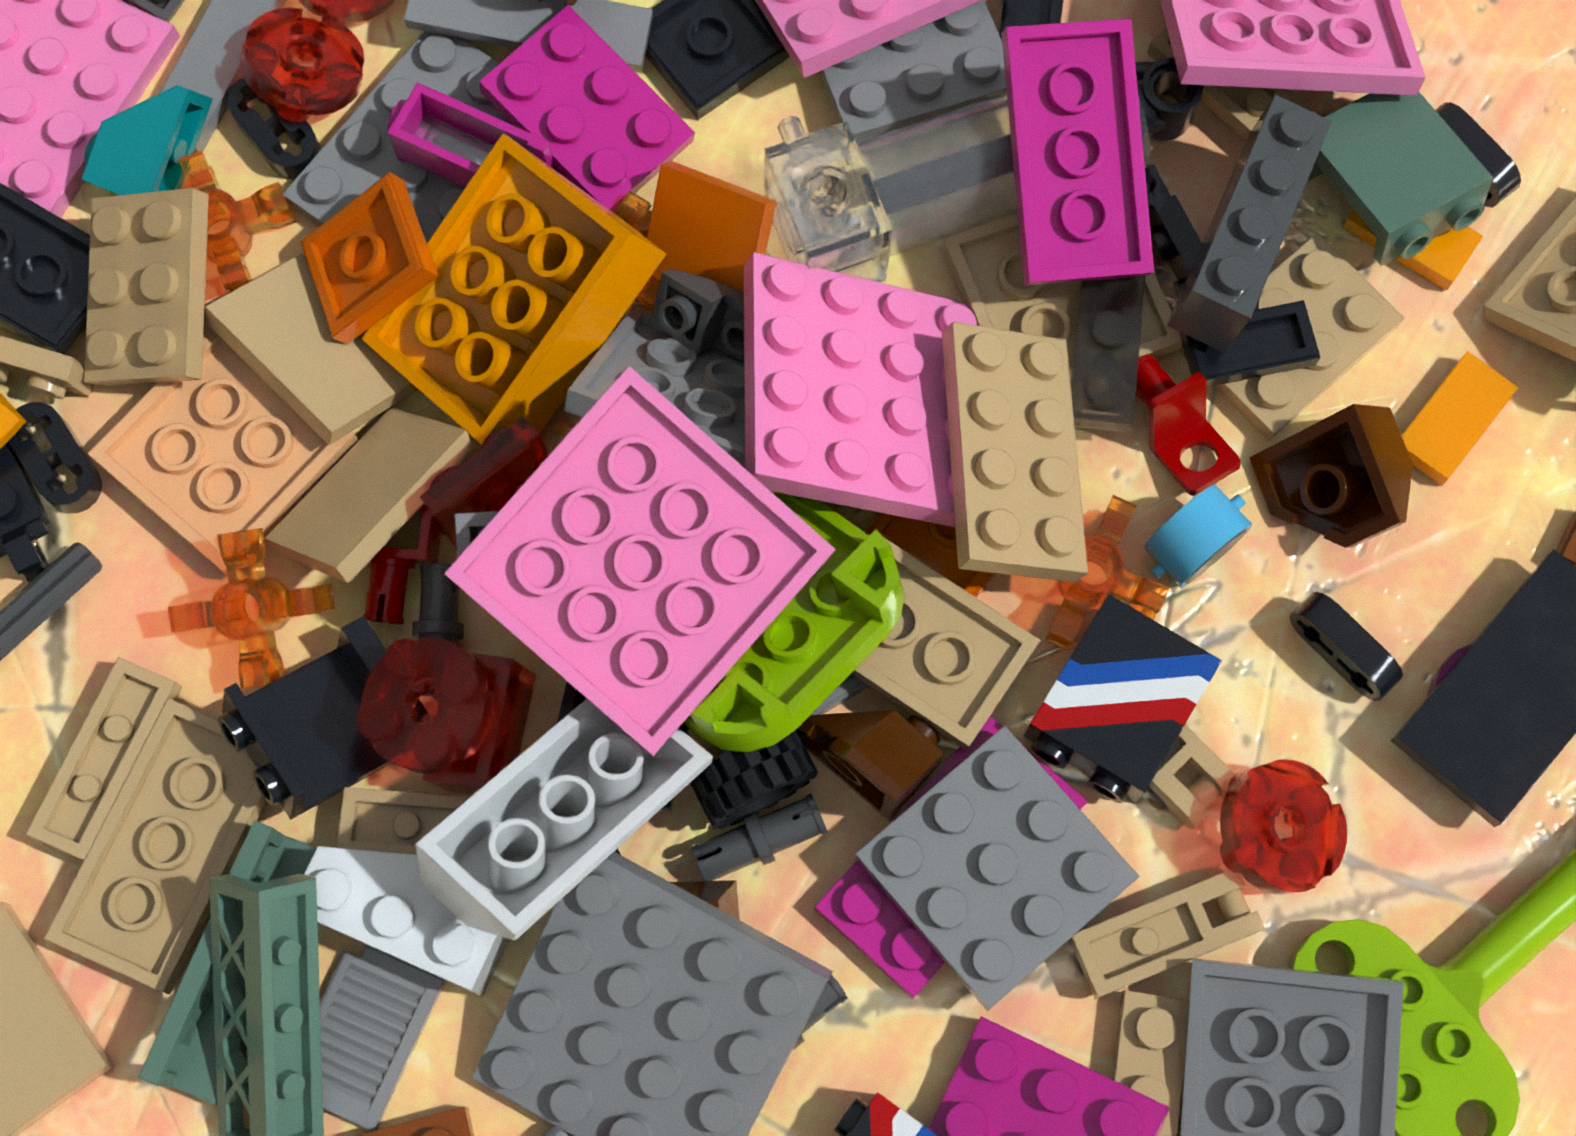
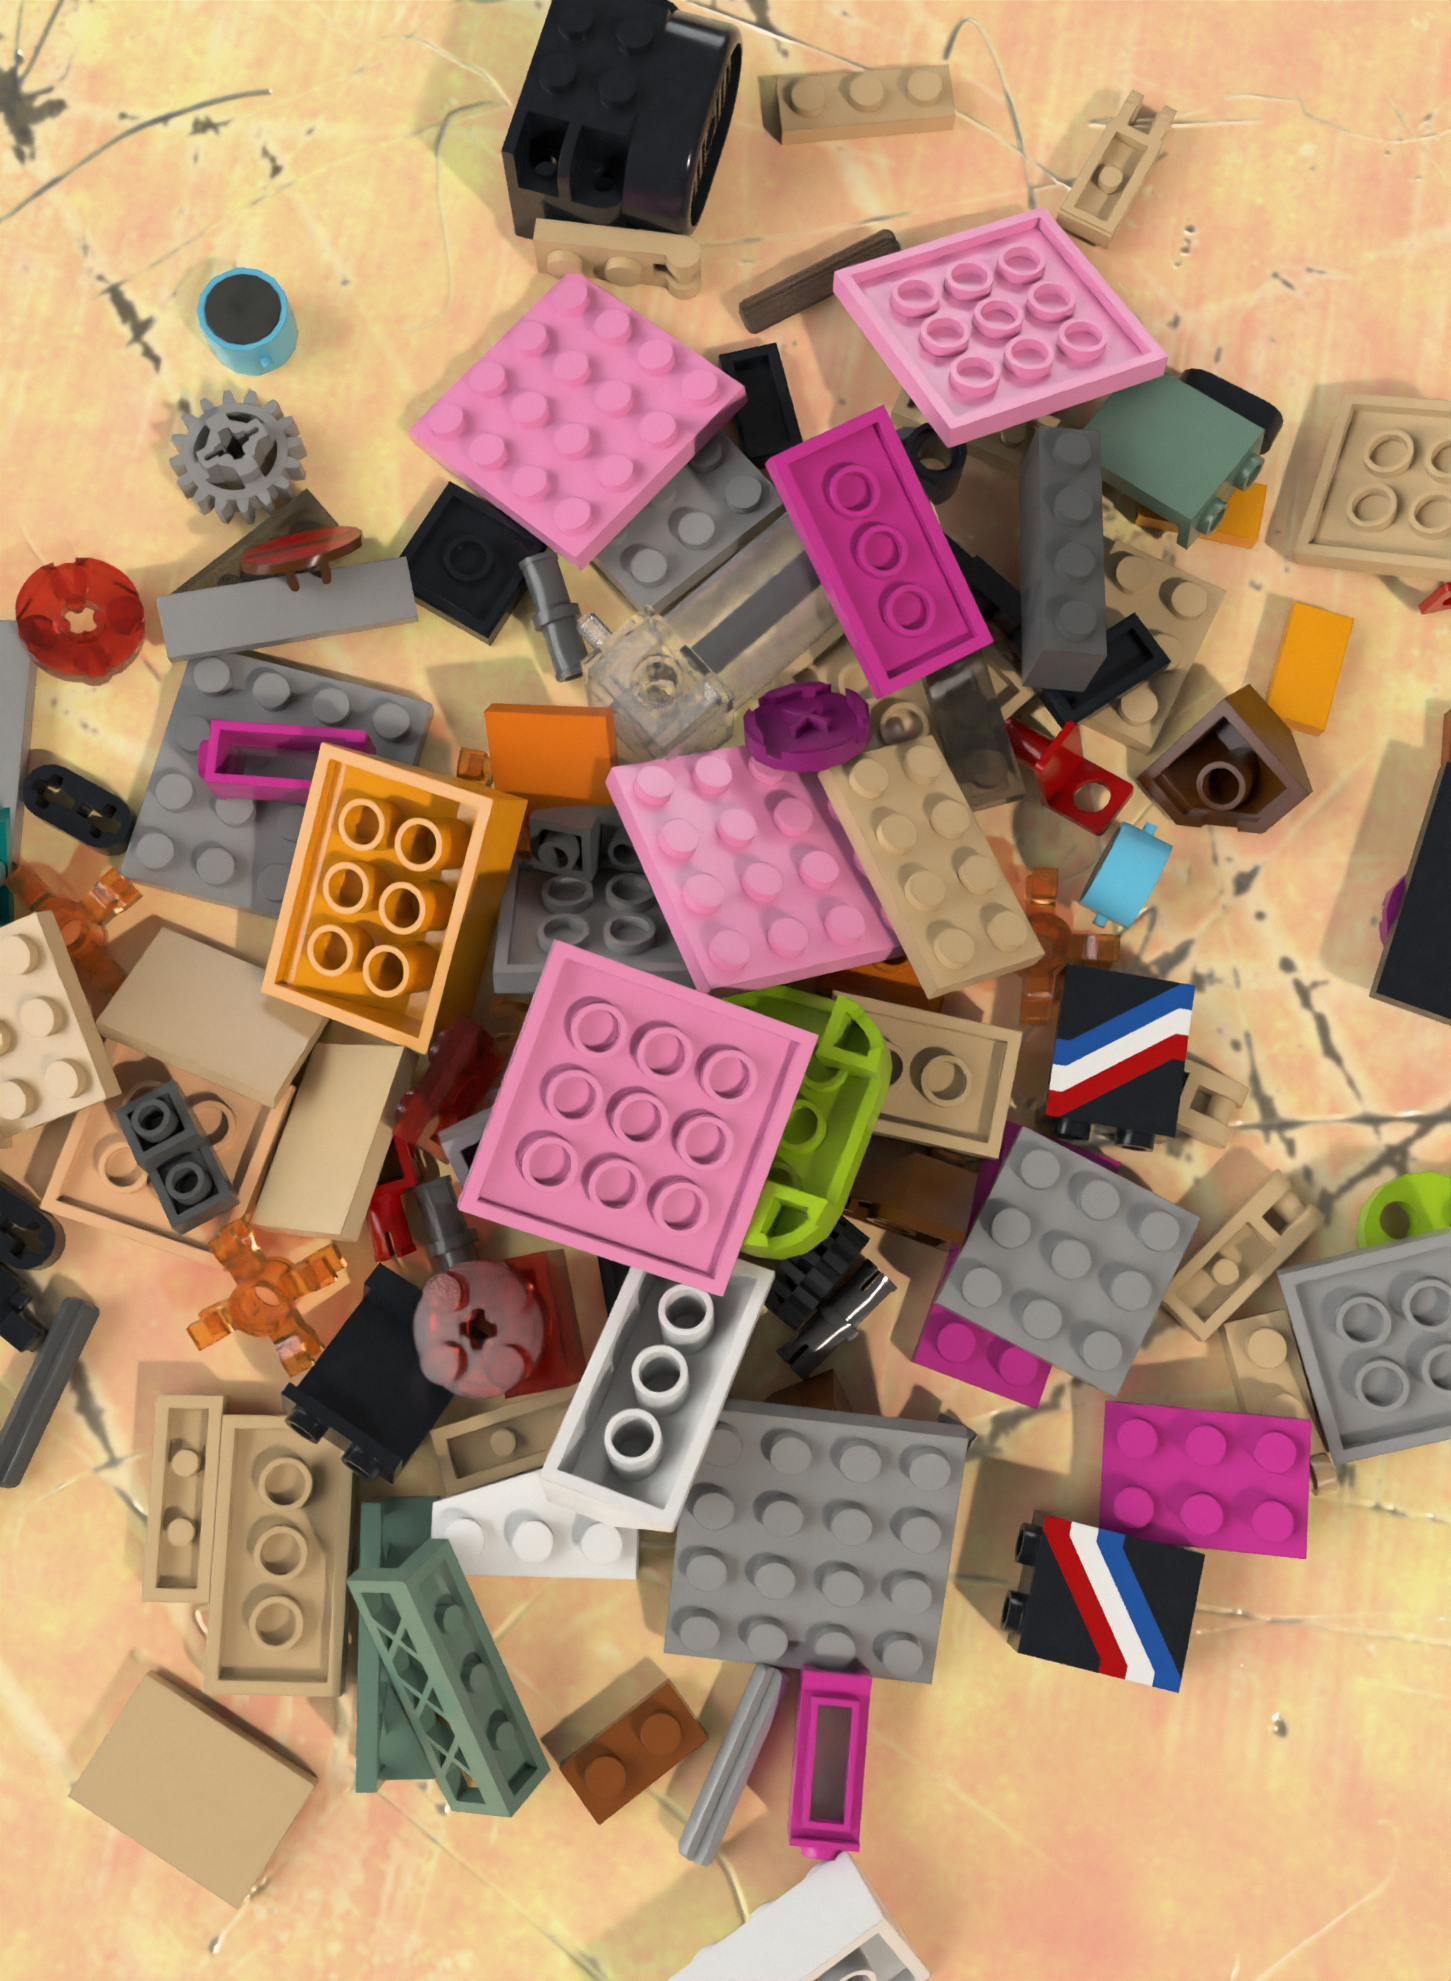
camera: 25 degrees left, 5 degrees up
clear red plate [240,7,364,122] -> none
orange tile [300,172,438,345] -> none
light grey window [320,946,446,1131] -> none
dark pink plate [479,5,695,213] -> none
clear red plate [1220,759,1347,895] -> none
black beam [1290,591,1403,701] -> none
none -> dark grey slope [115,1079,240,1235]
none -> dark grey pin [519,551,595,683]
none -> magenta tile [743,681,871,773]

